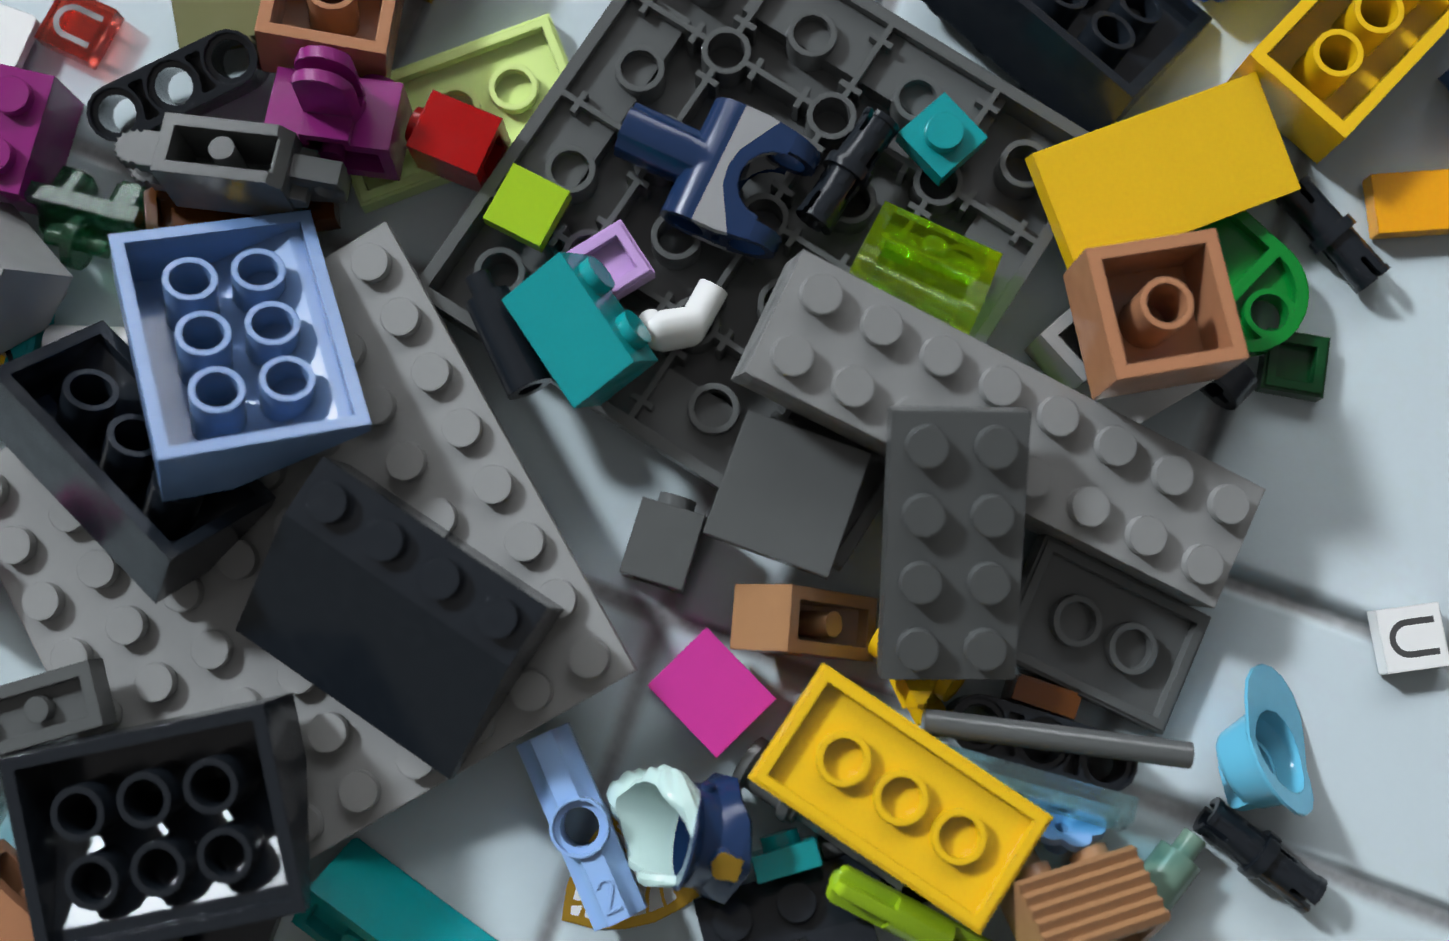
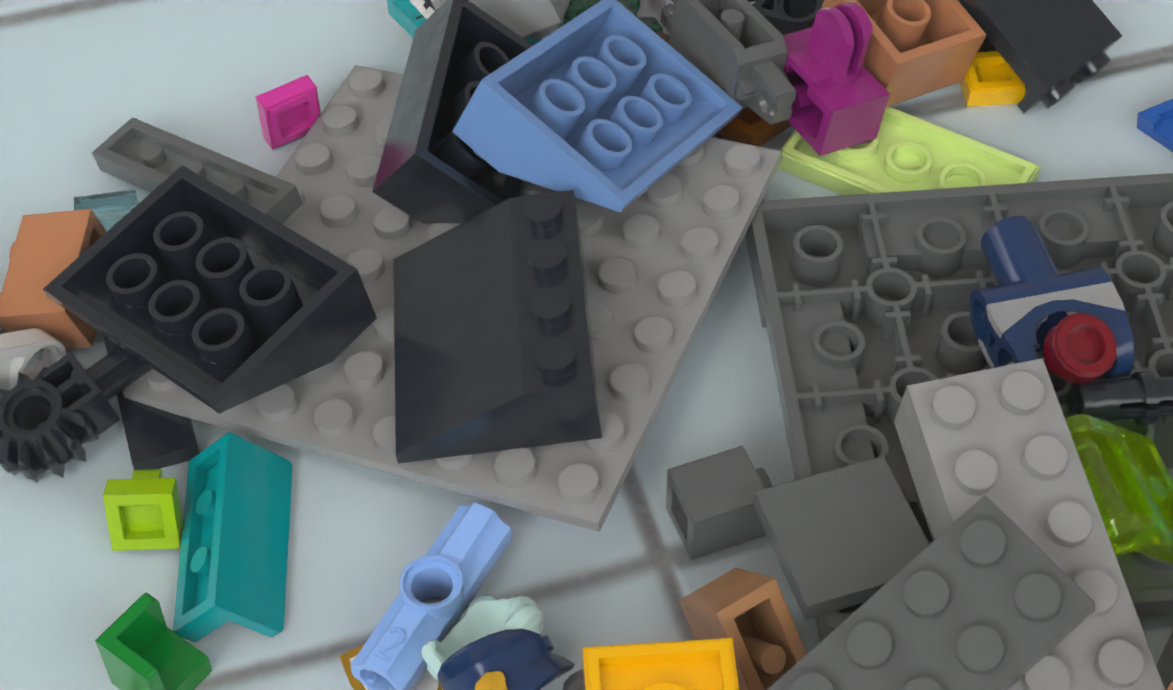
camera: 55 degrees right, 30 degrees down
red brick [405,90,511,192] -> none
black cylinder [466,269,552,400] -> none
lime tile [483,163,572,253] -> none
teal brick [502,252,659,409] -> none
lavender tile [567,219,656,301] -> none
white arm [639,279,728,352] -> none
dark pink piece [647,627,776,758] -> none
none -> dark red tile [1043,313,1117,384]

